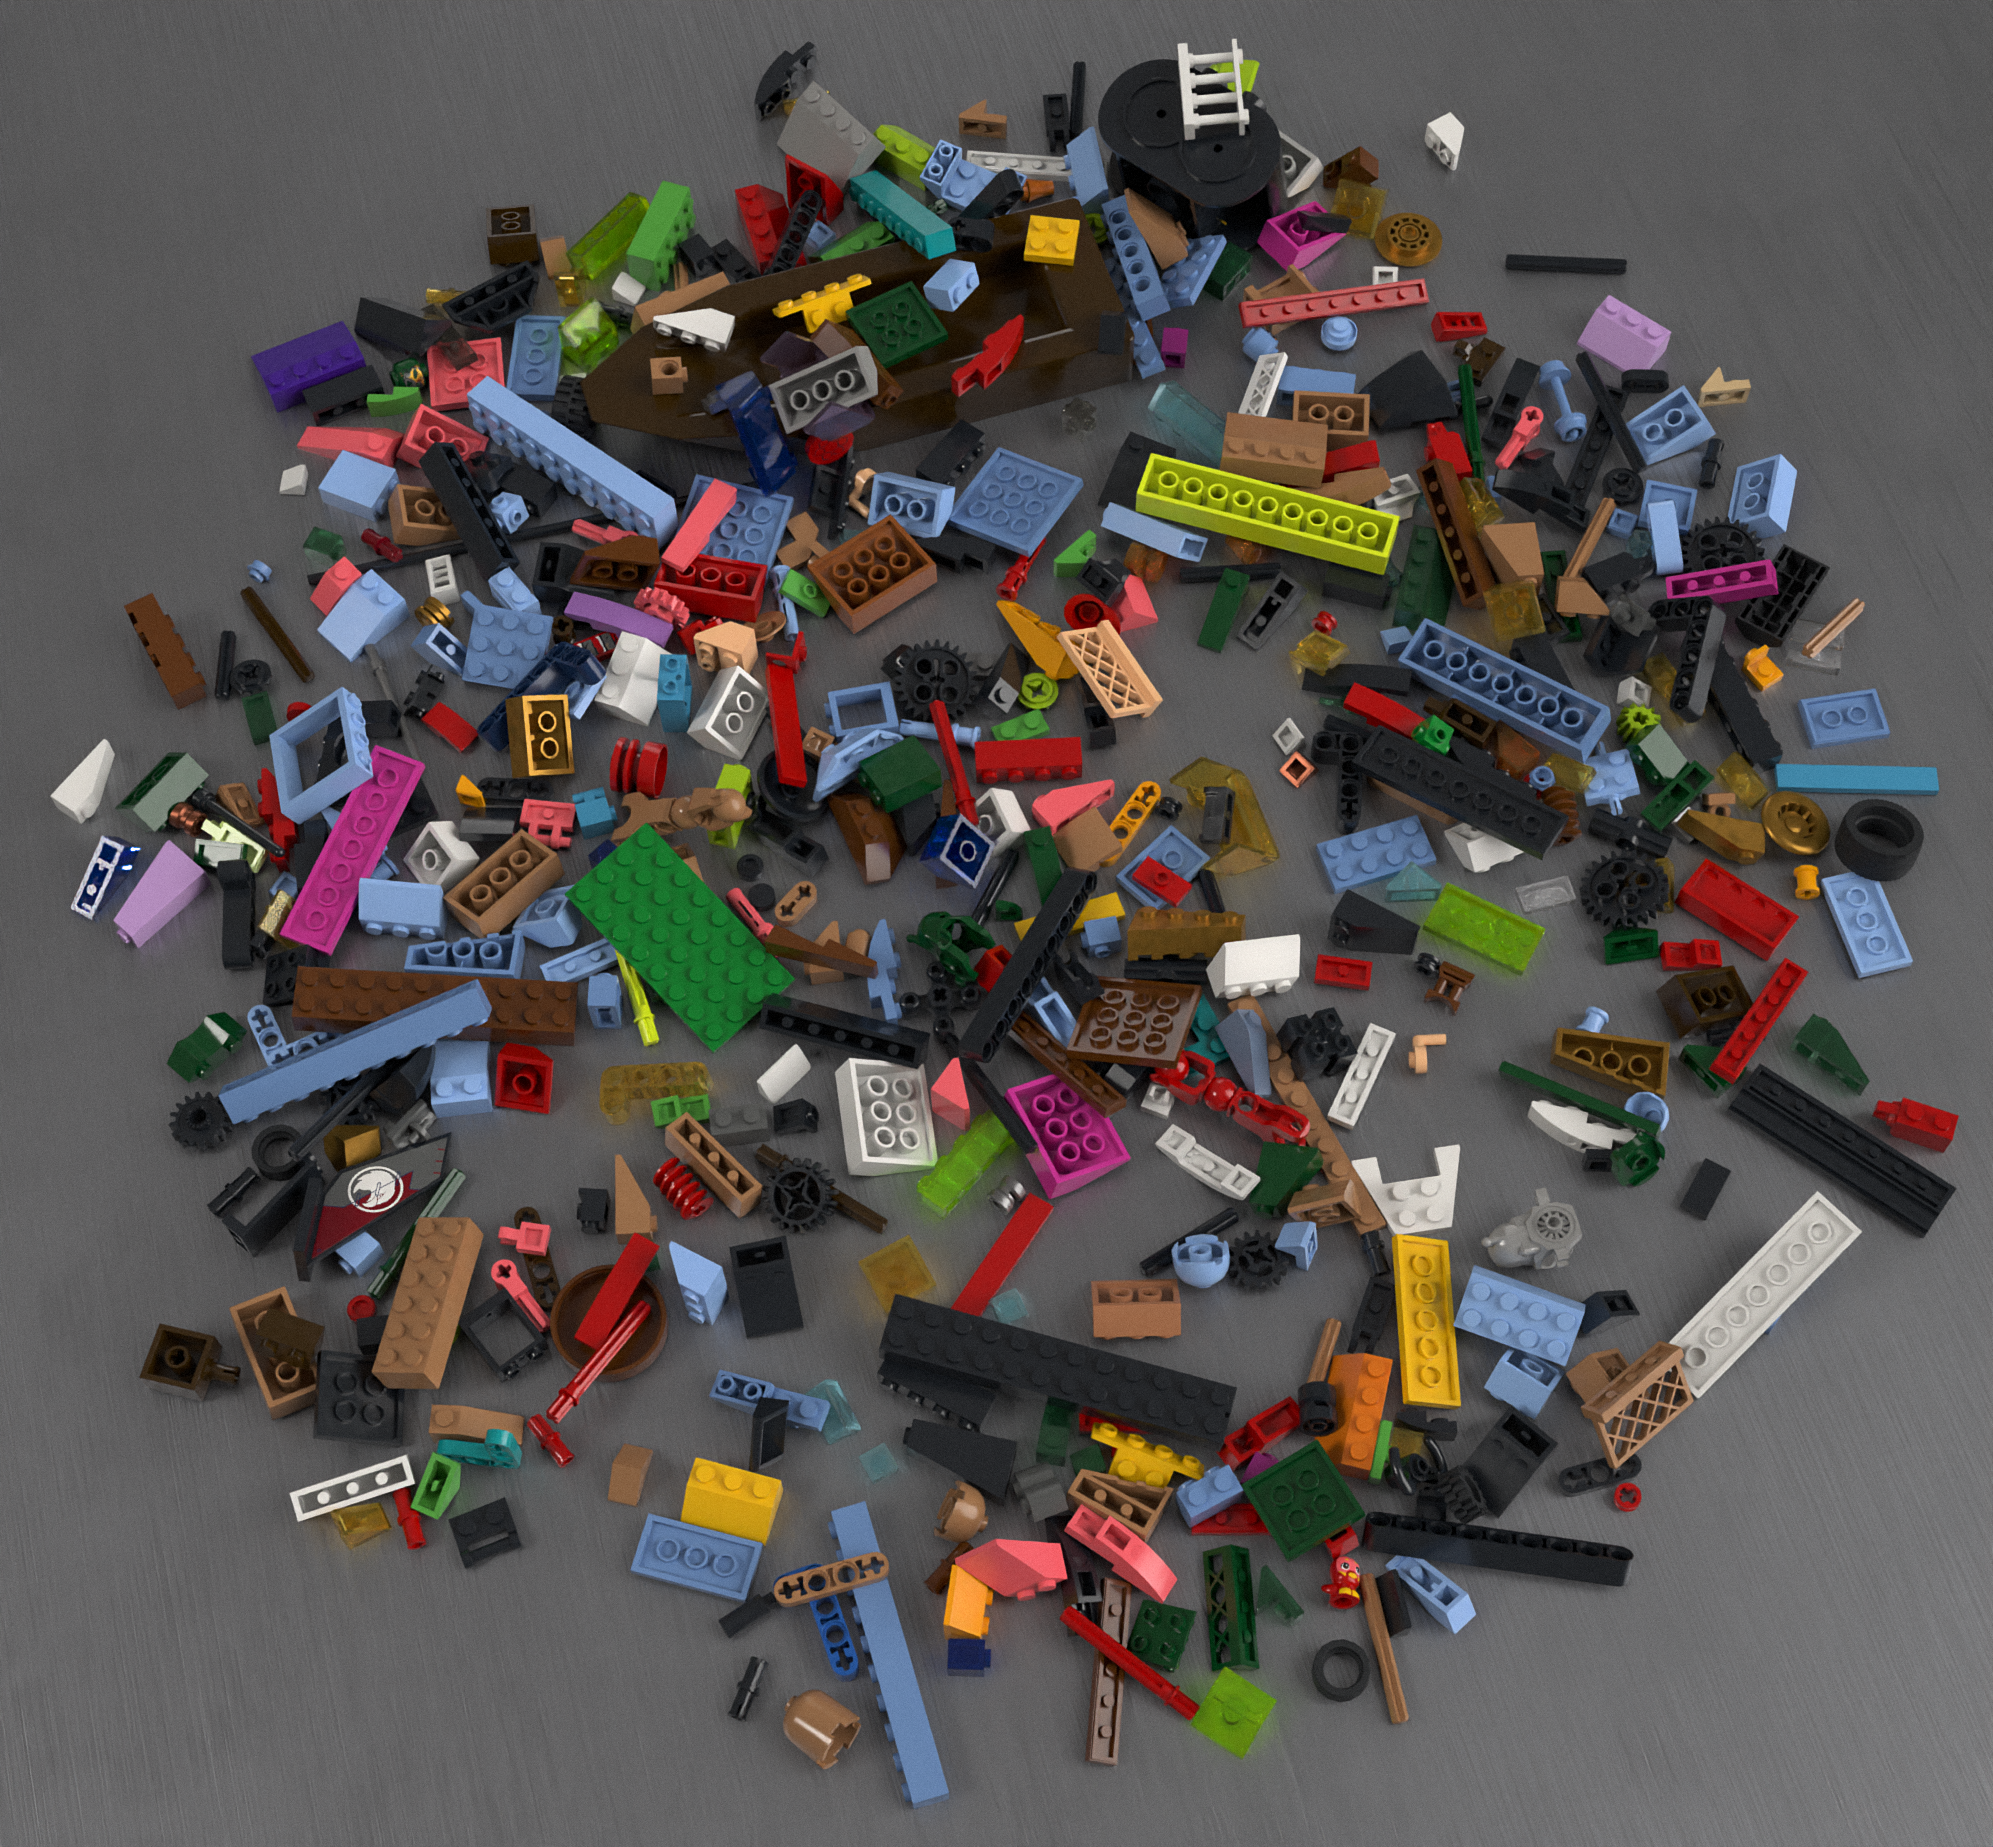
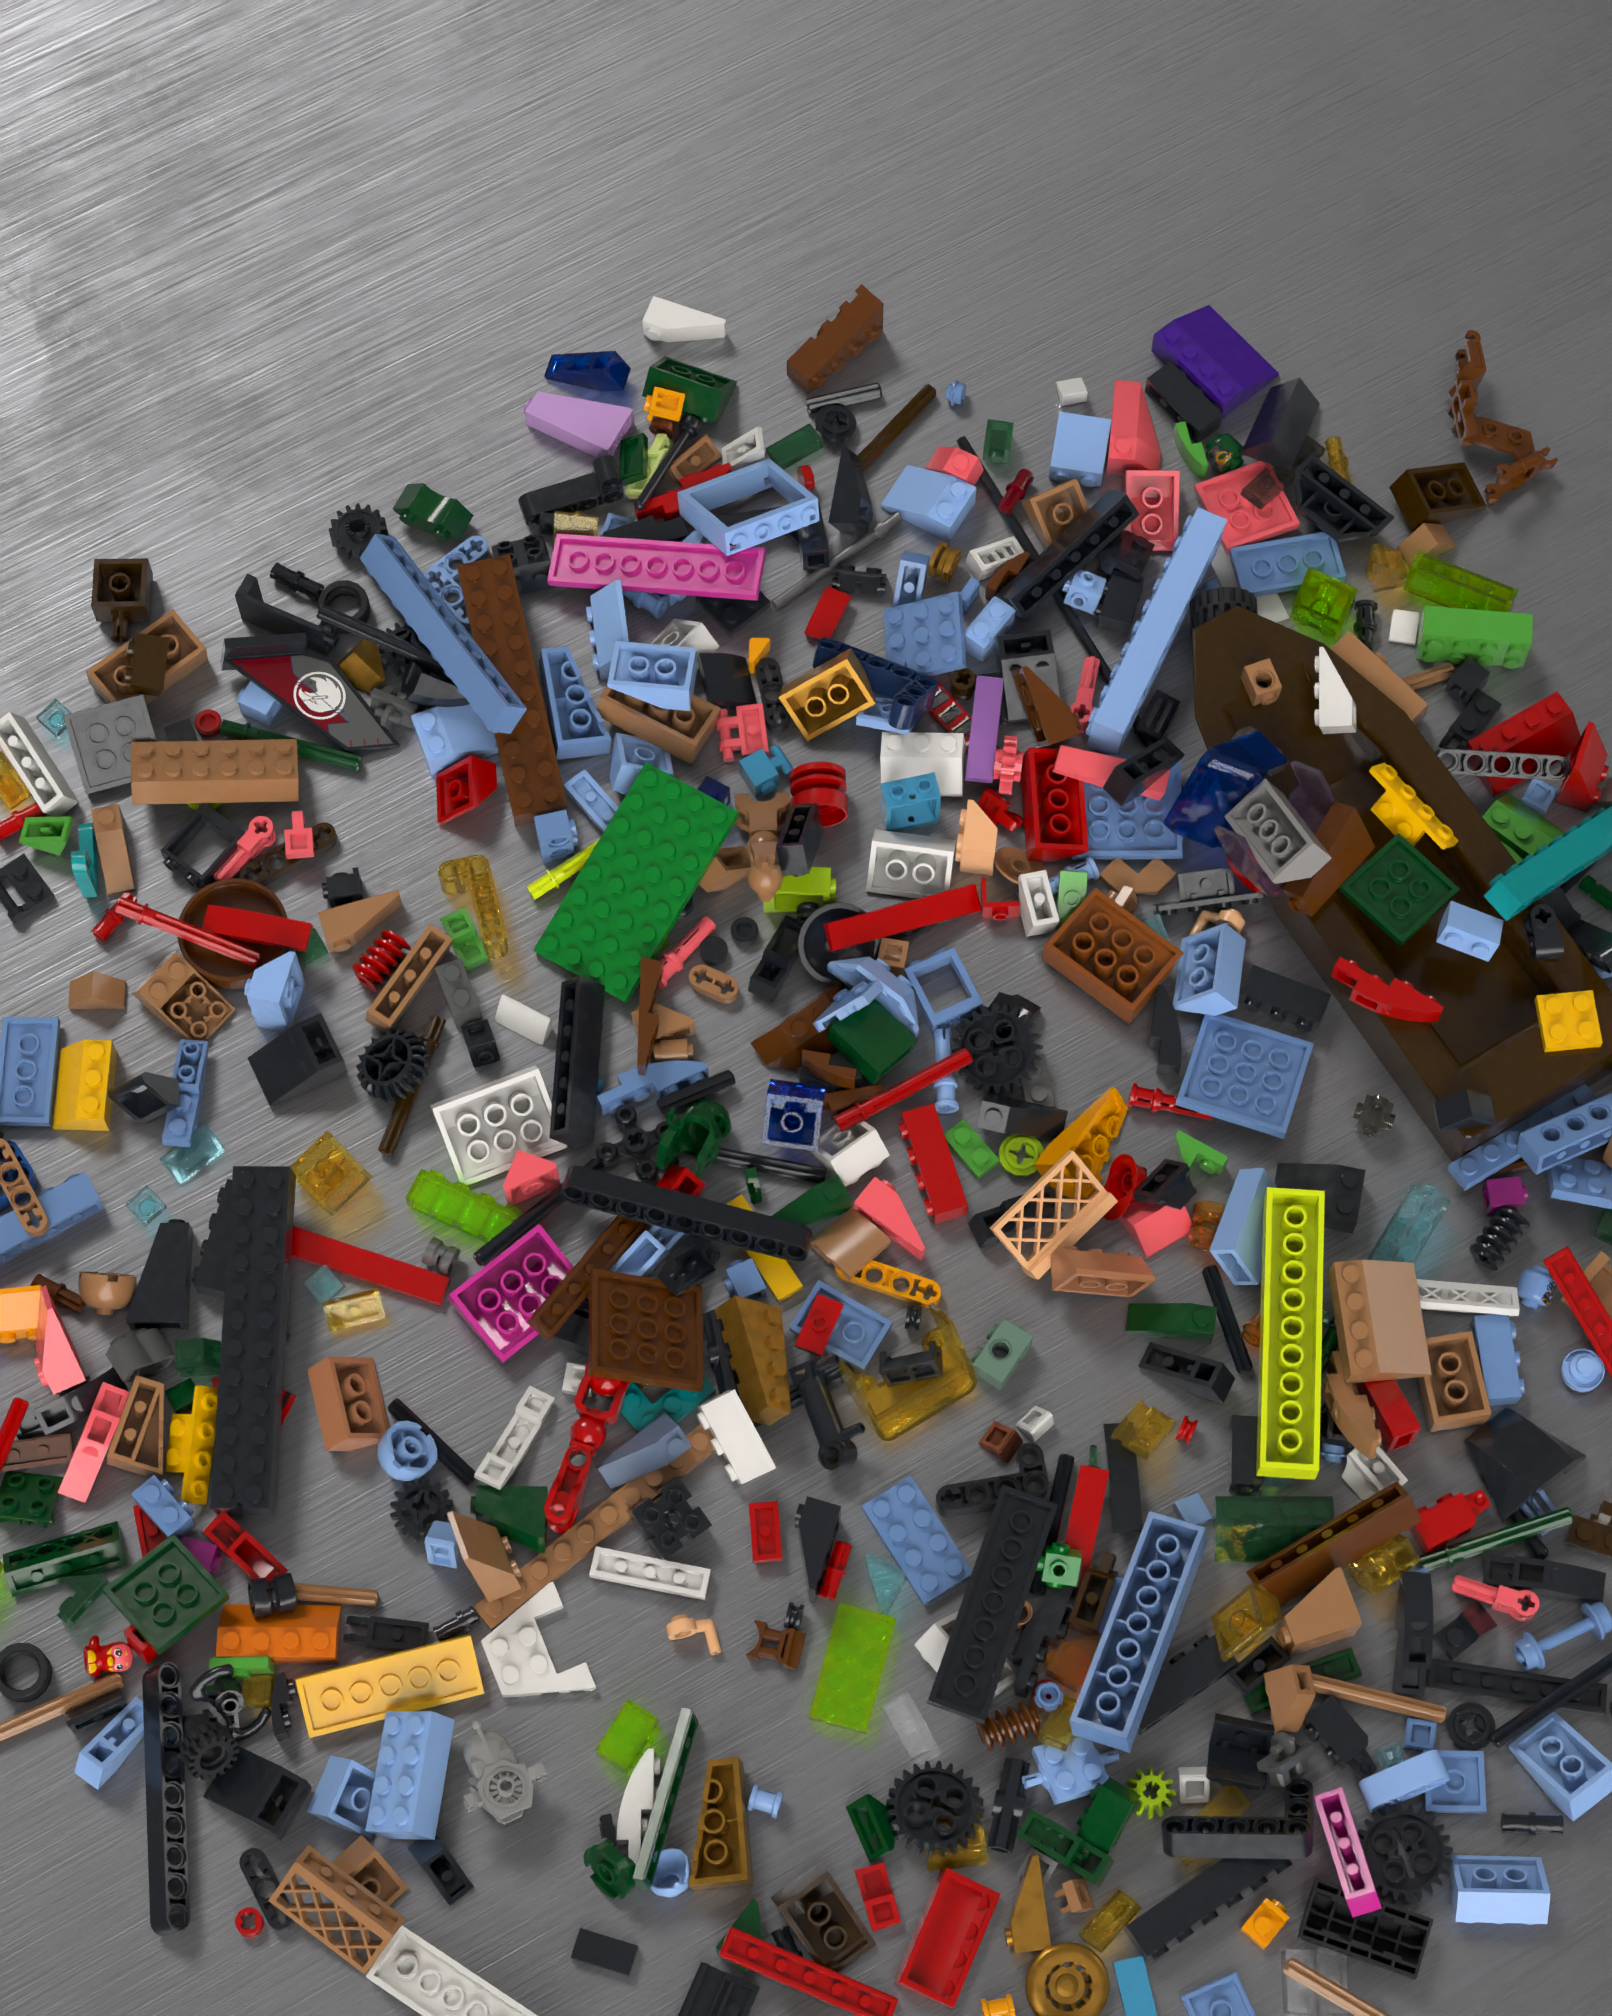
camera: 75 degrees right, 5 degrees up
none -> clear light blue plate [36,699,72,738]
none -> medium nougat slope [132,951,236,1041]
none -> clear yellow plate [322,1288,386,1332]
none -> clear neon green brick [595,1699,660,1774]
none -> light blue slope [607,641,697,711]
none -> light orange bracket [643,387,685,422]
none -> black axle [656,1070,736,1115]
none -> white slope [722,426,765,472]
none -> black brick [776,803,824,877]
none -> black piece [789,1354,865,1470]
none -> reddish brown slope [802,1050,857,1089]
none -> medium blue wing [813,980,883,1032]
none -> black slope [828,447,873,532]
none -> sand green brick [970,1319,1033,1391]
none -> reddish brown slope [985,551,1030,601]
none -> white slope [1018,870,1060,937]
none -> nougat slope [1051,1246,1155,1298]
none -> black slope [1103,736,1185,807]
none -> reddish brown piece [1447,330,1558,504]
none -> black piece [1469,1207,1530,1270]

